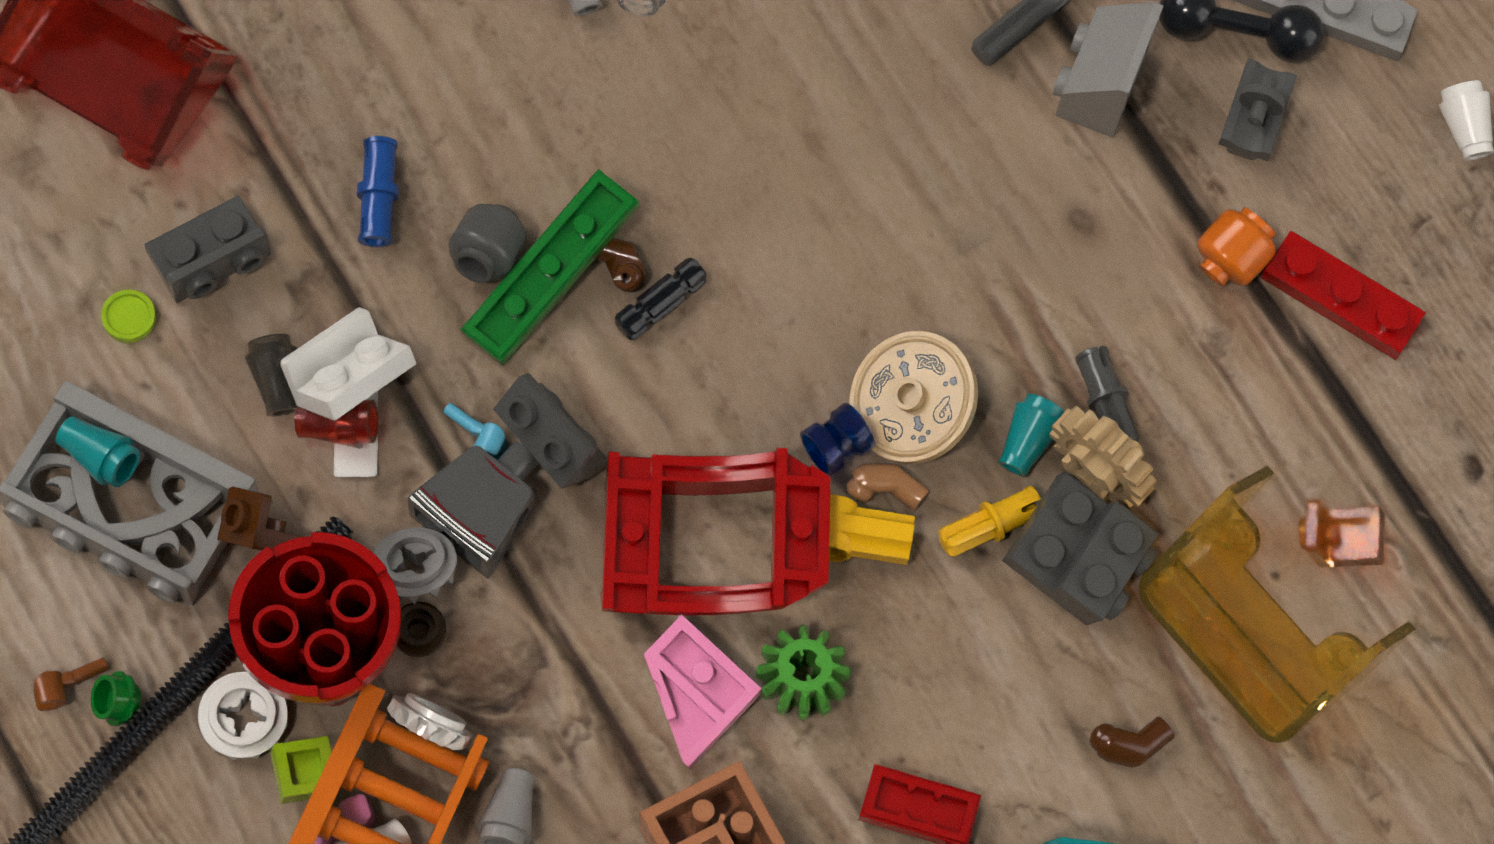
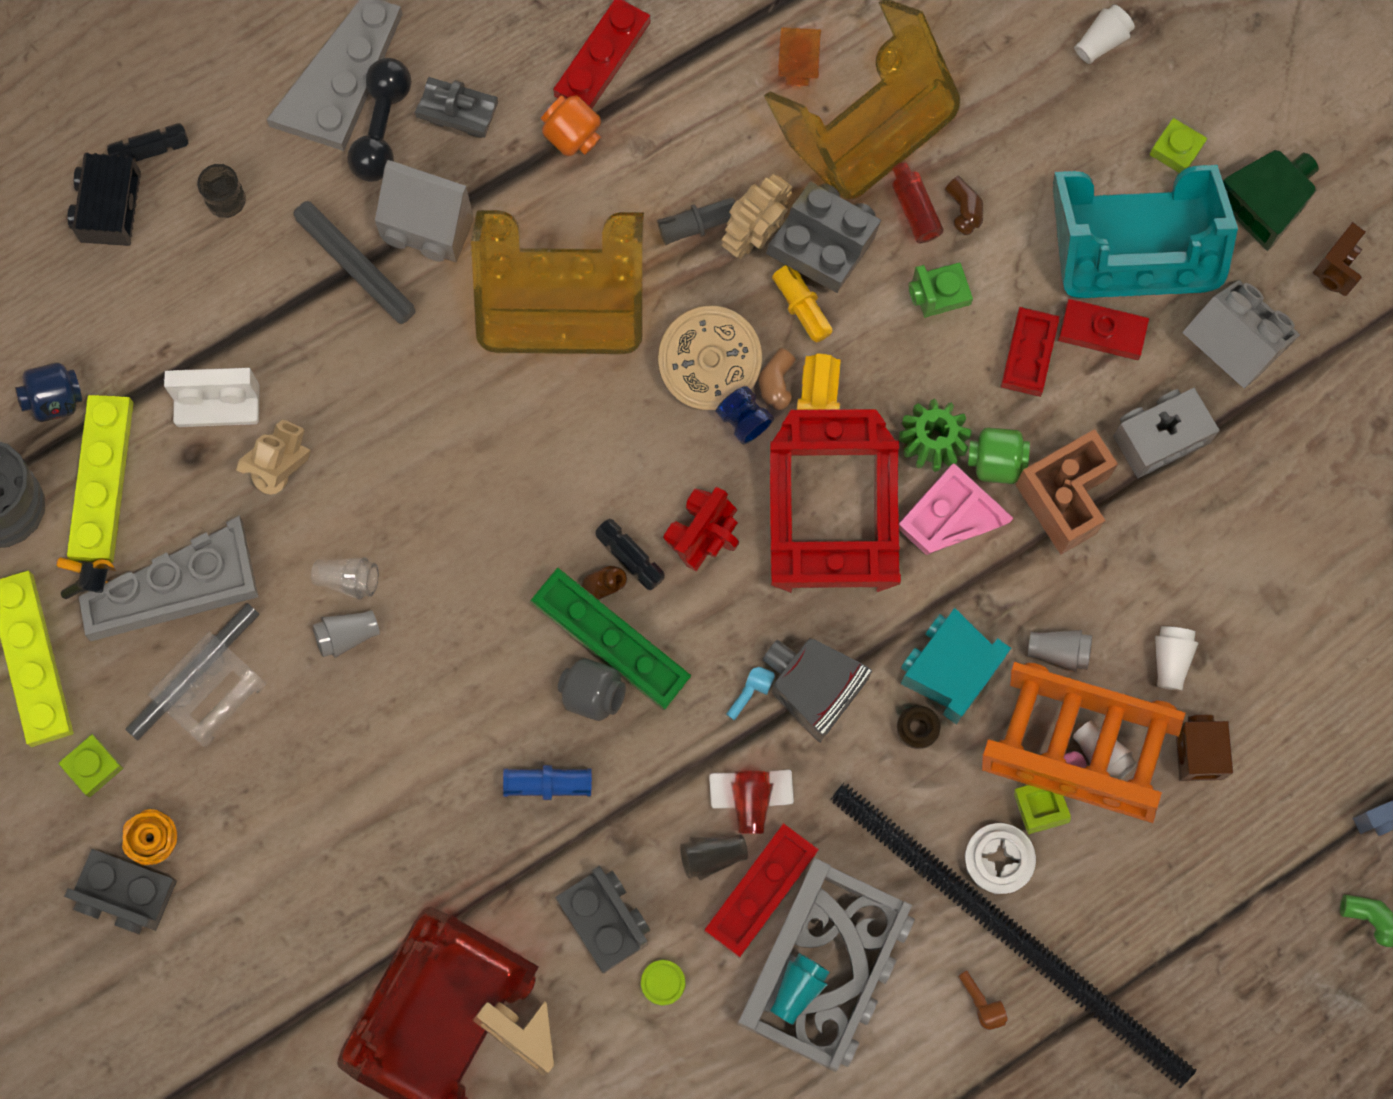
camera: 85 degrees left, 5 degrees up
green plate [91,671,141,726] -> none
reddish brown bracket [217,486,303,551] -> none
red cone [228,532,401,707] -> none
white bracket [281,307,416,421] -> none
light grey gear [373,527,458,604] -> none
white gear [387,693,473,750] -> none
dark grey bracket [493,373,607,489] -> none
teal cone [998,393,1065,477] -> none
none -> clear yellow windscreen [471,210,644,354]
none -> tan slope [472,1001,554,1076]
none -> red hips [663,487,739,572]
none -> red plate [704,823,819,959]
none -> clear red cylinder [892,162,944,244]
none -> teal hips [900,608,1012,725]
none -> bright green bracket [908,262,973,318]
none -> bright green head [968,427,1030,484]

